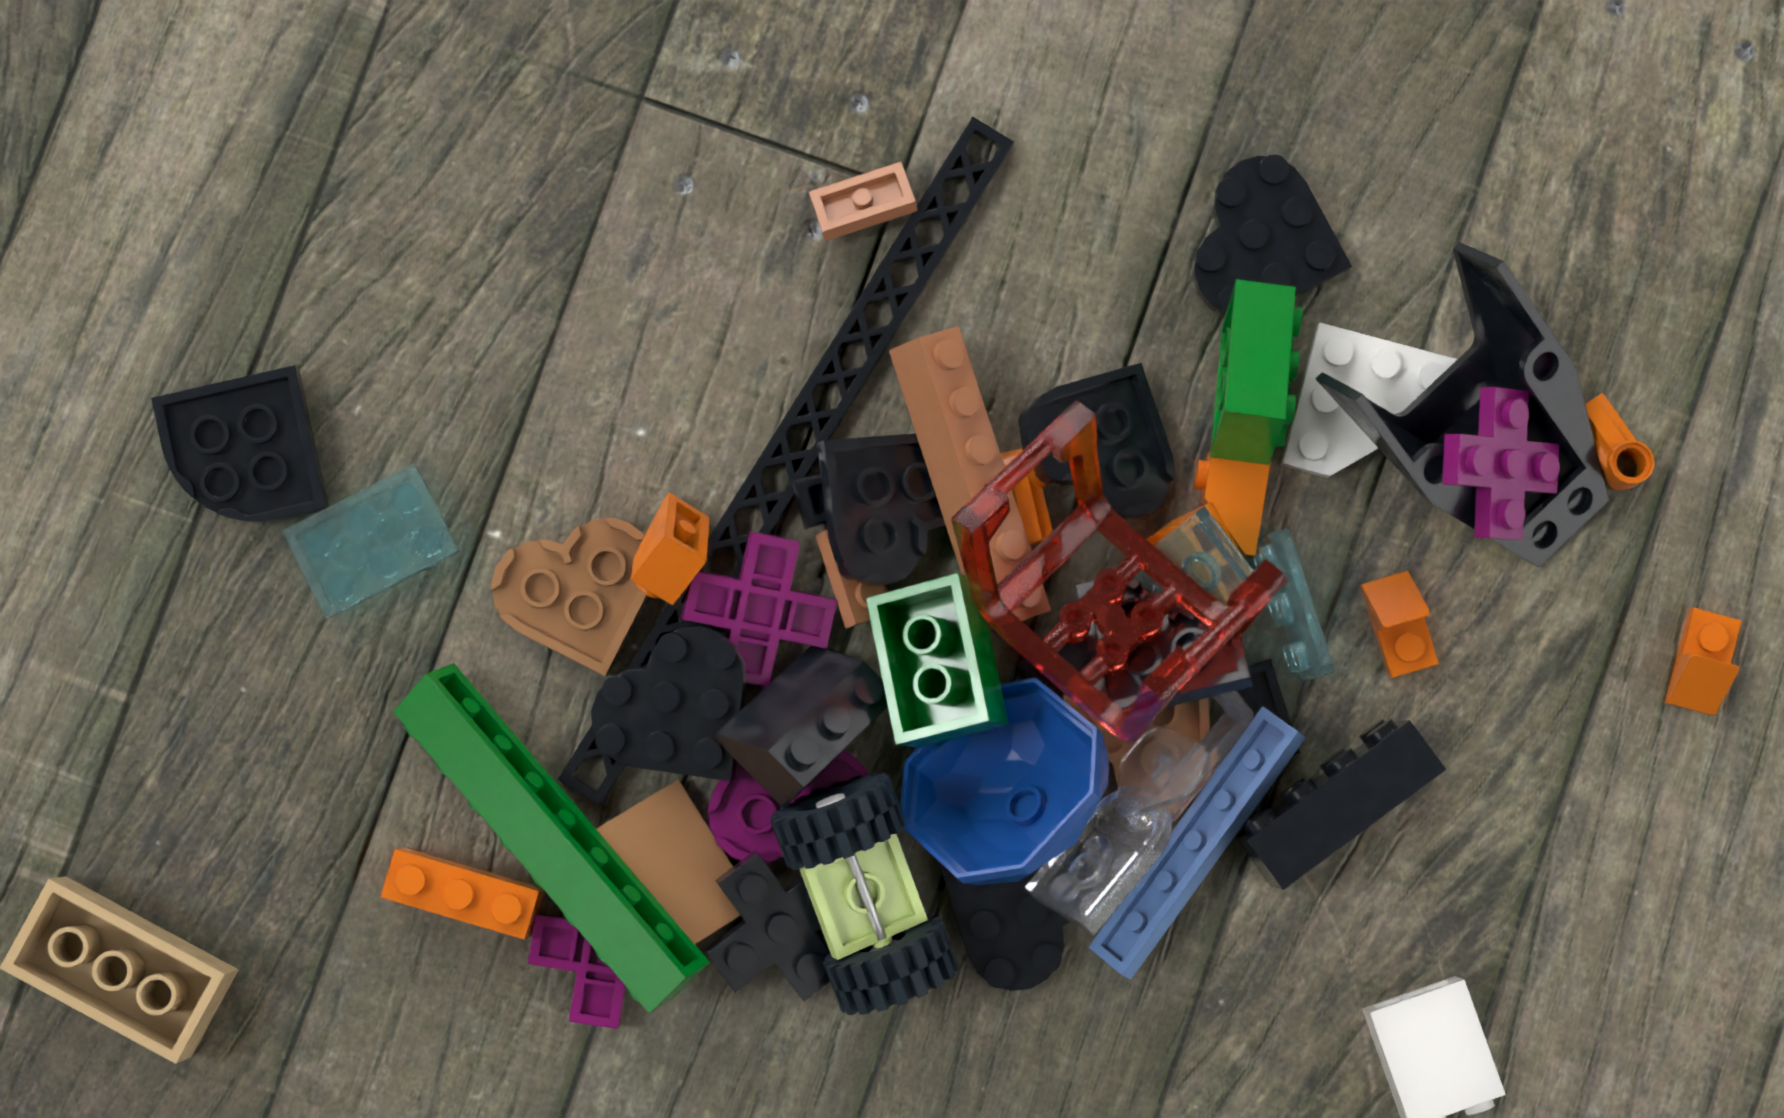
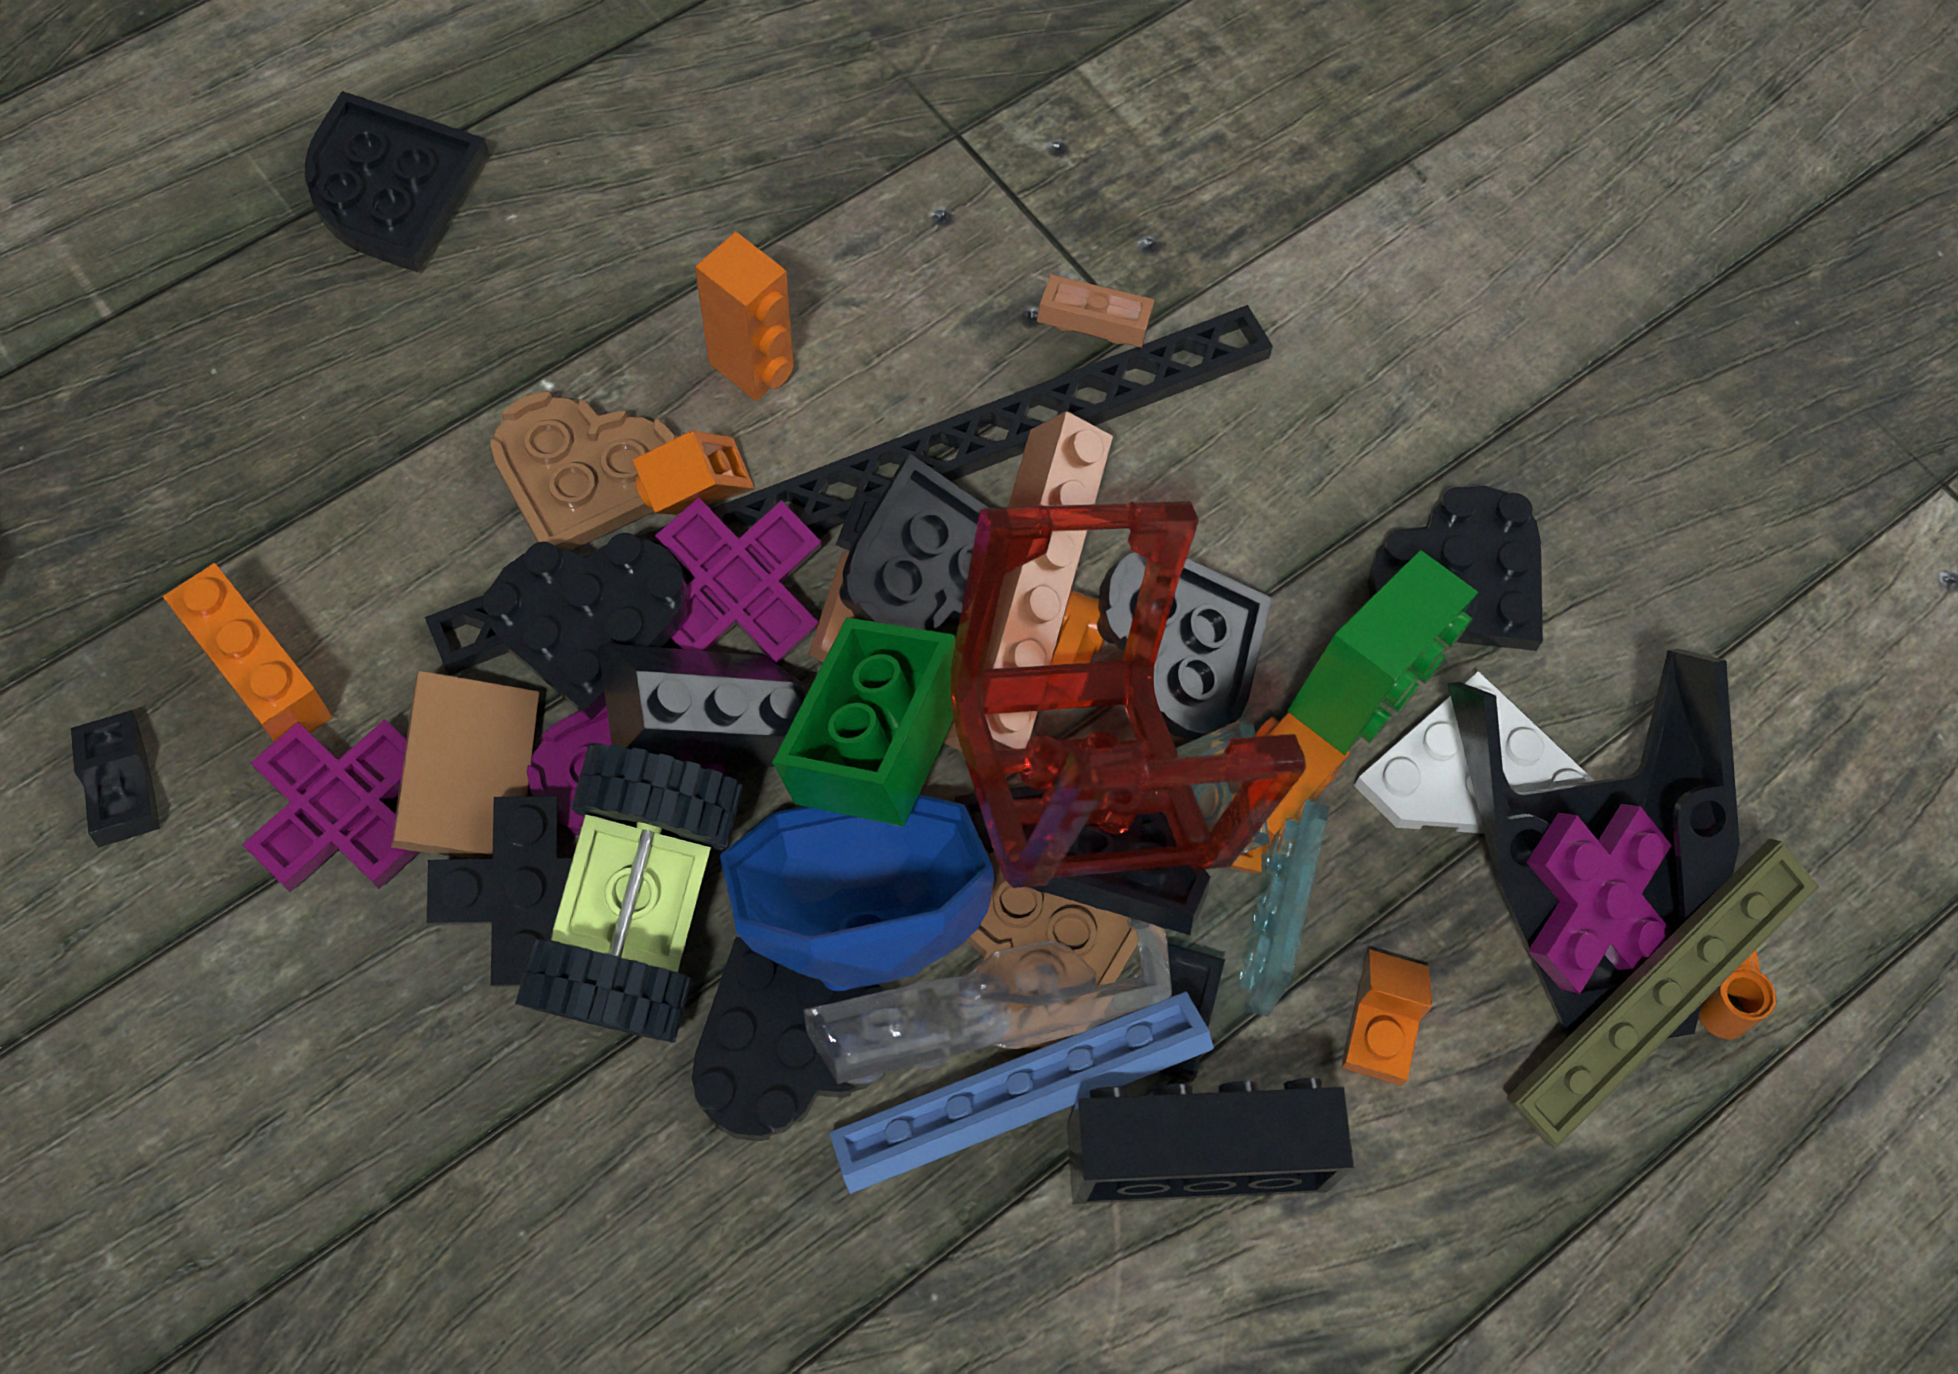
camera: 25 degrees right, 20 degrees down
clear light blue plate [282,464,461,619] -> none
green brick [393,663,710,1014] -> none
orange slope [1665,608,1742,716] -> none
none -> black slope [71,710,160,848]
none -> orange brick [695,231,794,401]
none -> olive tile [1506,839,1820,1149]

